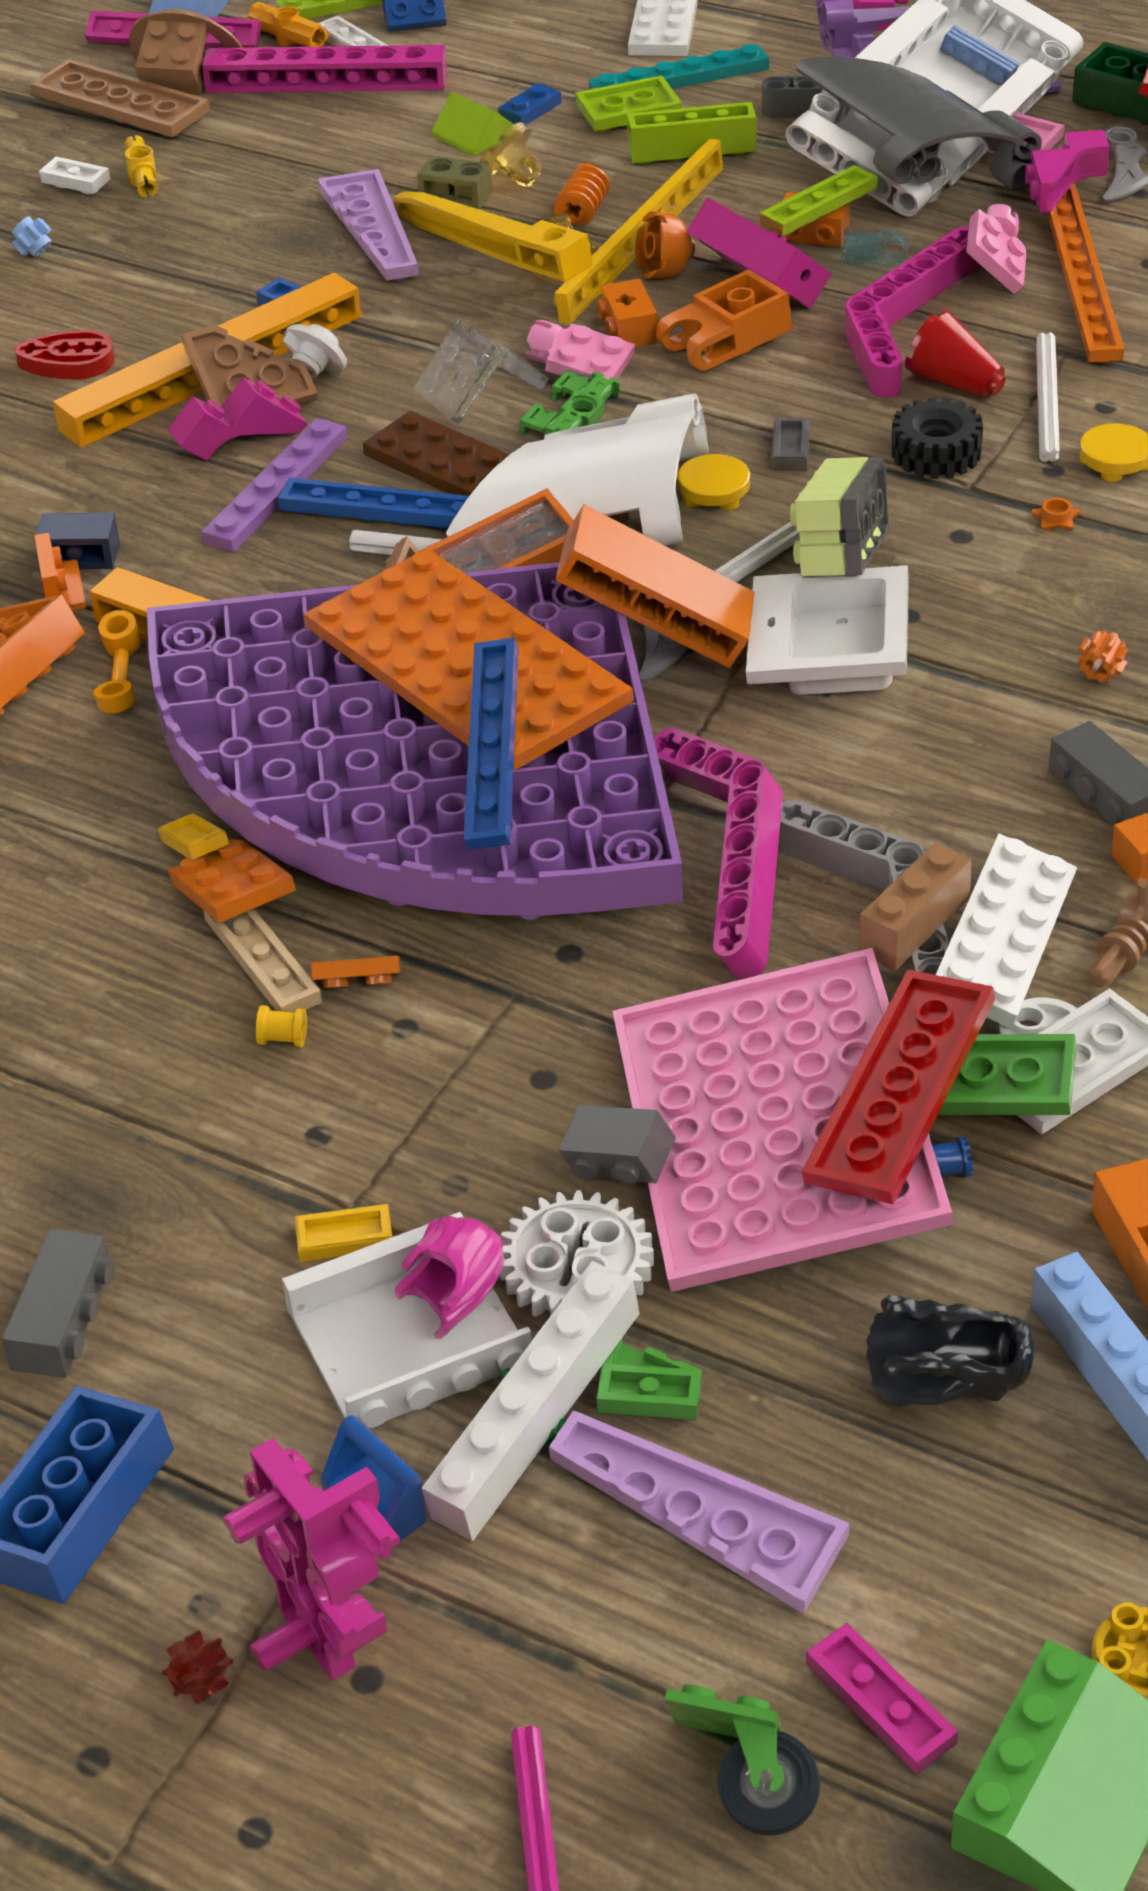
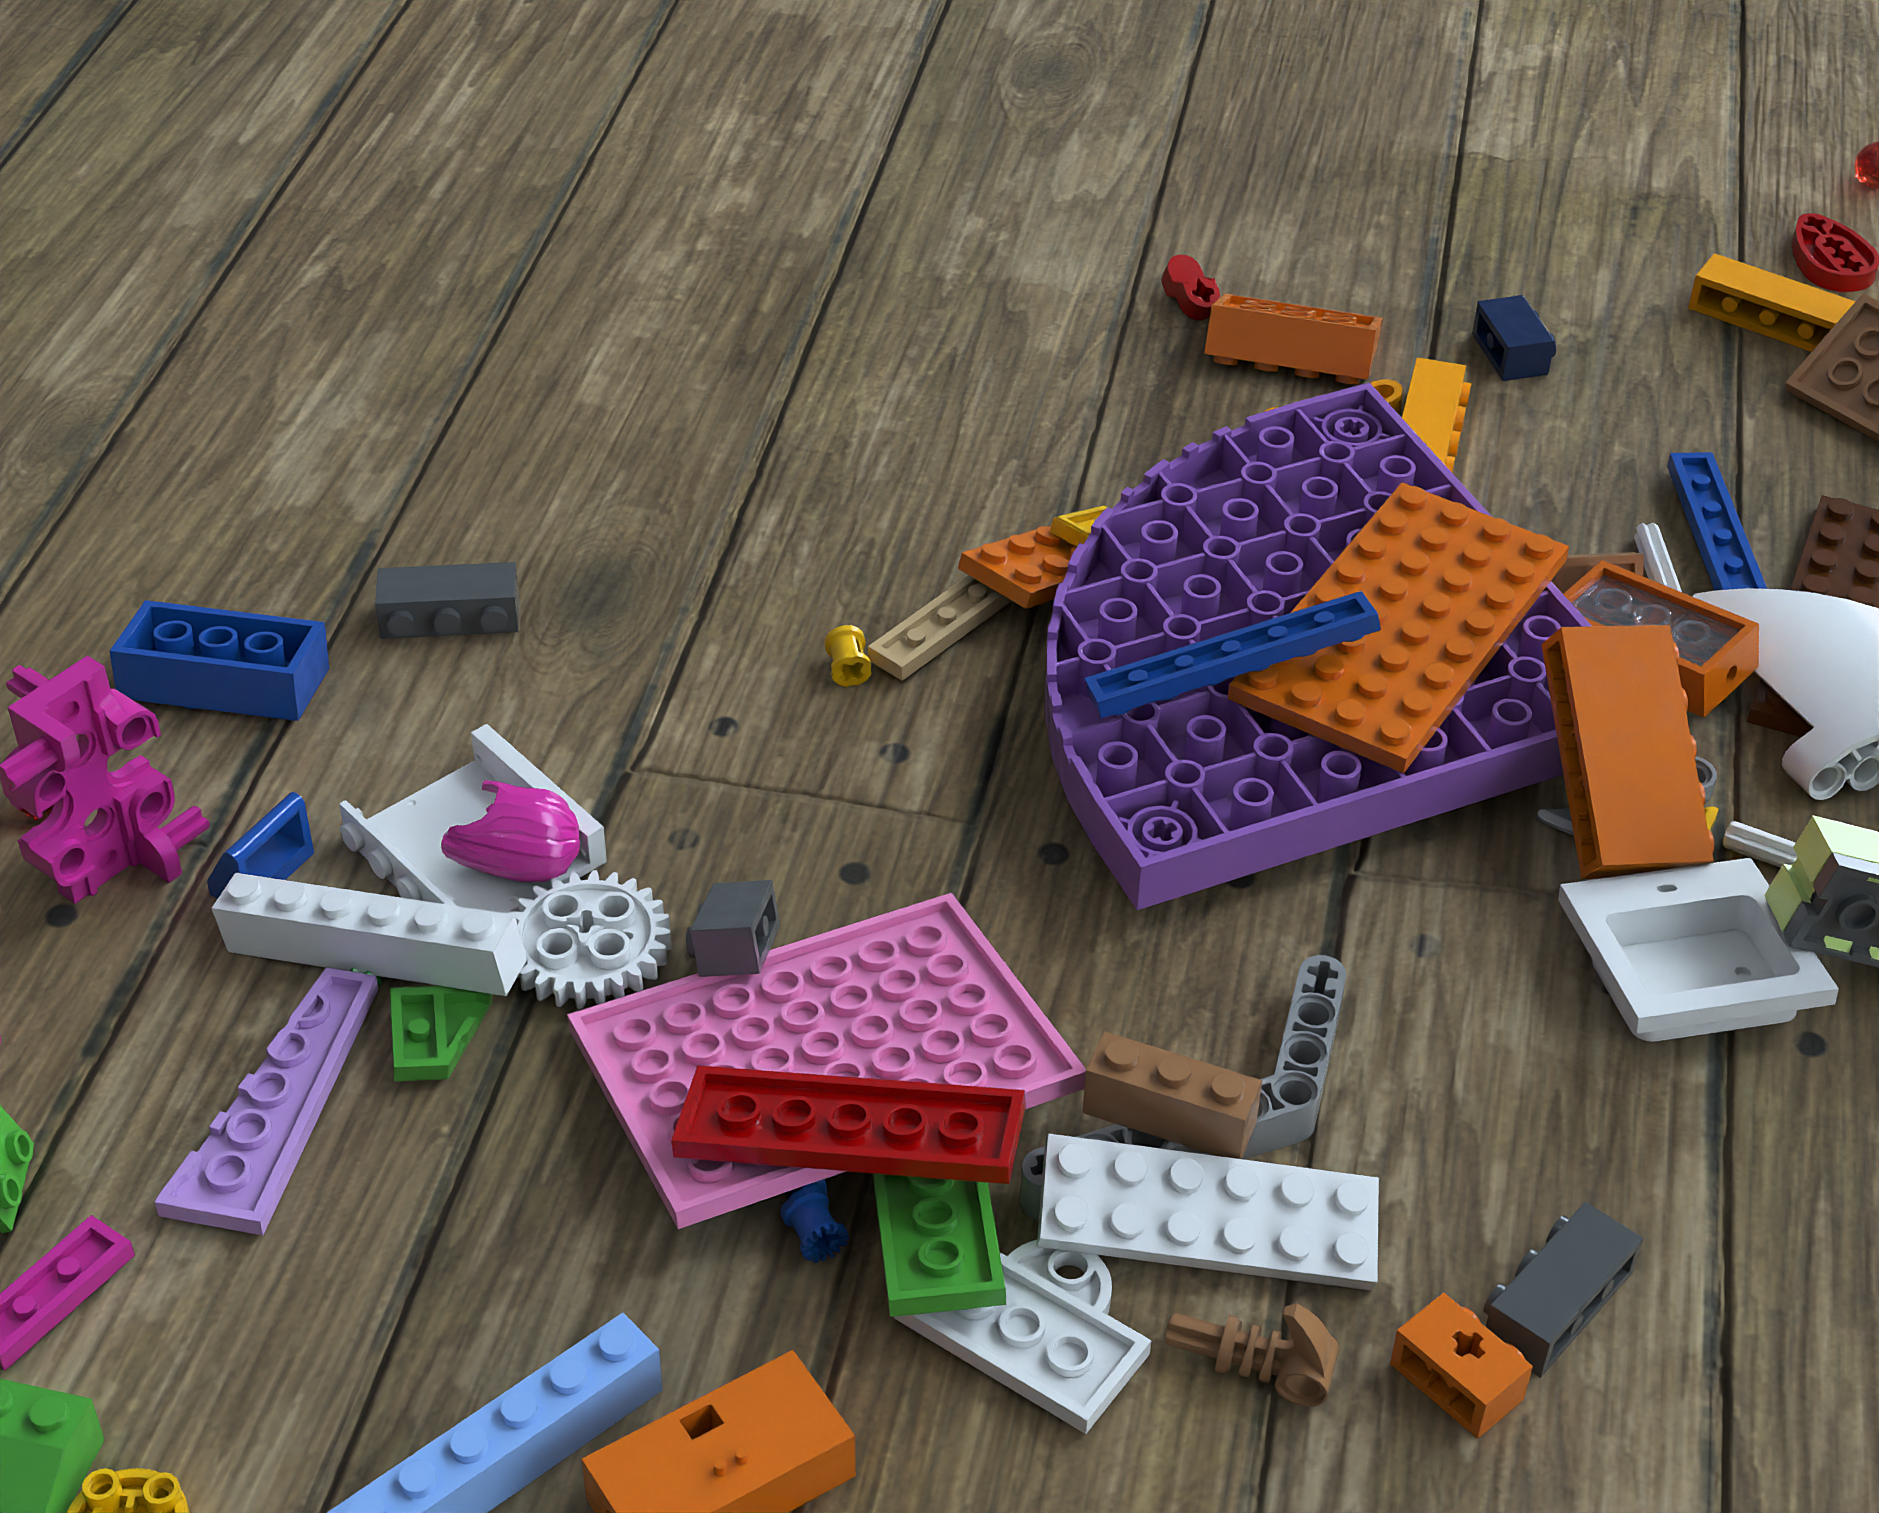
camera: 70 degrees right, 0 degrees up
orange bracket [34,533,86,612] -> none
dark pink arch [168,377,307,461] -> none
medium lavender plate [201,418,348,552] -> none
yellow tile [295,1204,392,1262] -> none
orange plate [311,956,401,988] -> none
dark pink beam [654,728,783,980] -> none
black hair [866,1294,1035,1407] -> none
orange gear [1077,630,1128,682] -> none

